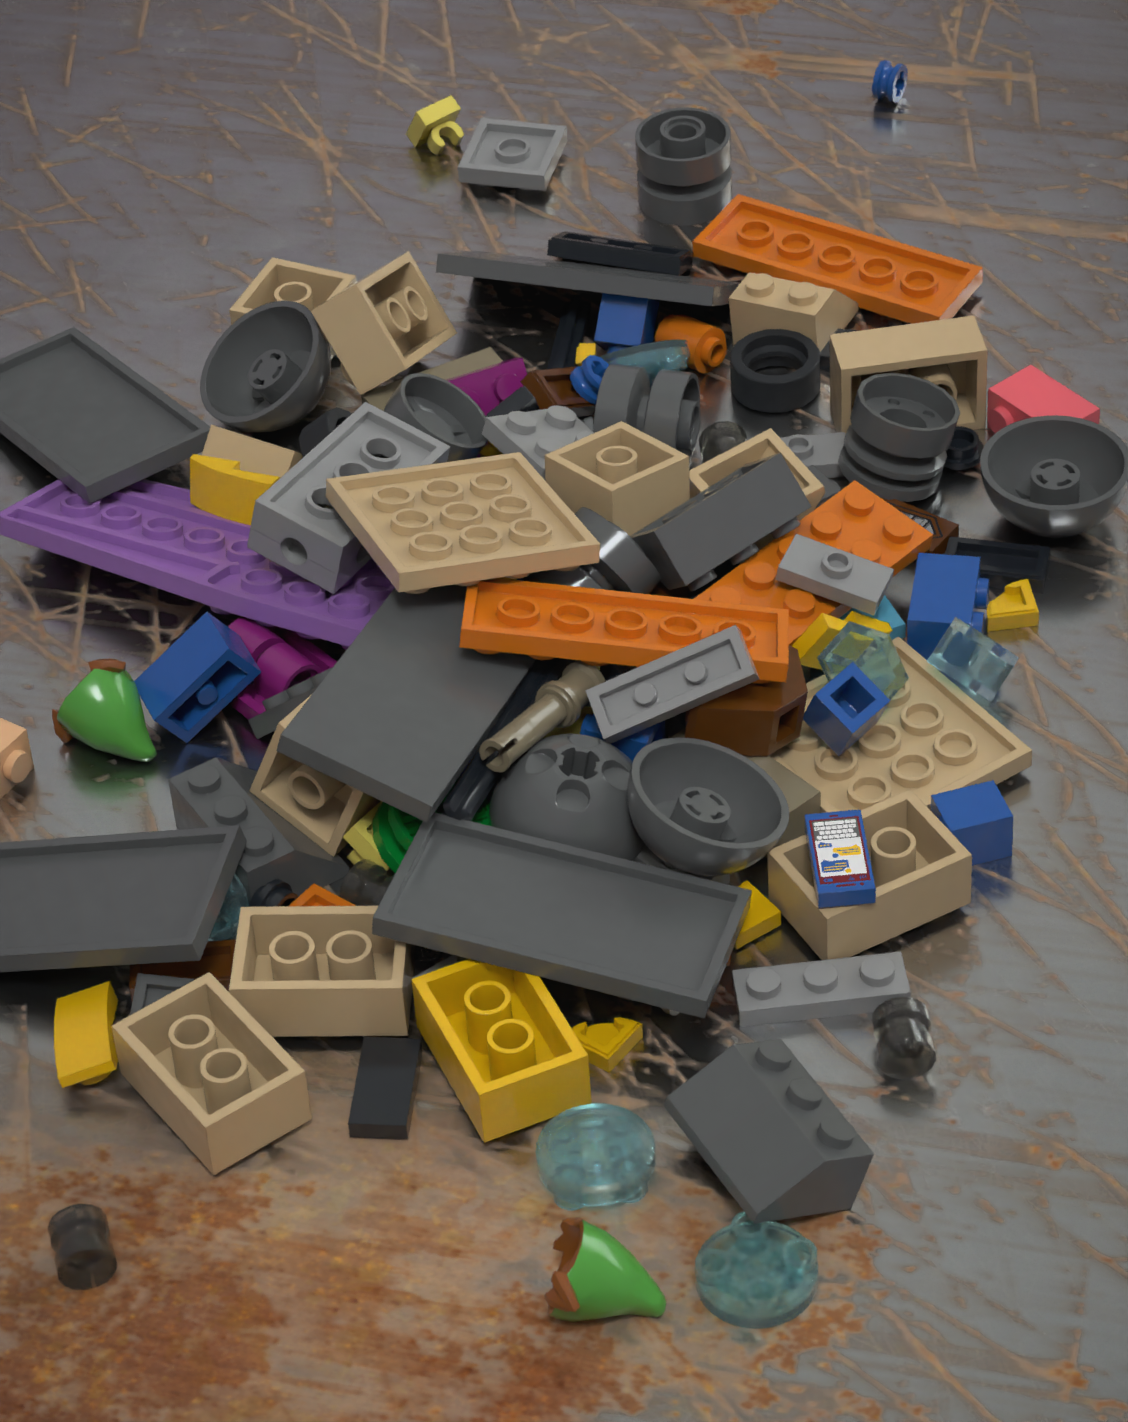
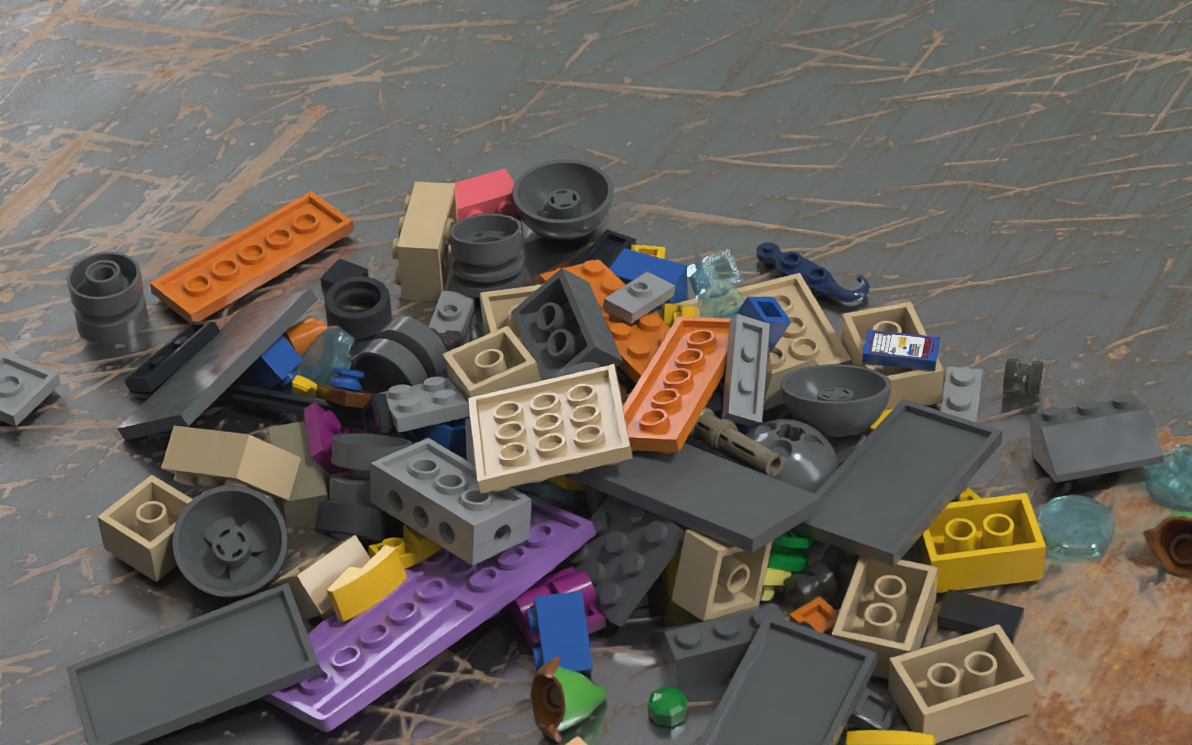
camera: 75 degrees left, 0 degrees up
tan slope [729,272,858,352] -> none
blue bush [872,60,908,103] -> none
blue brick [931,780,1013,866] -> none
none -> green tile [648,687,687,727]
none -> dark blue piece [756,242,870,302]

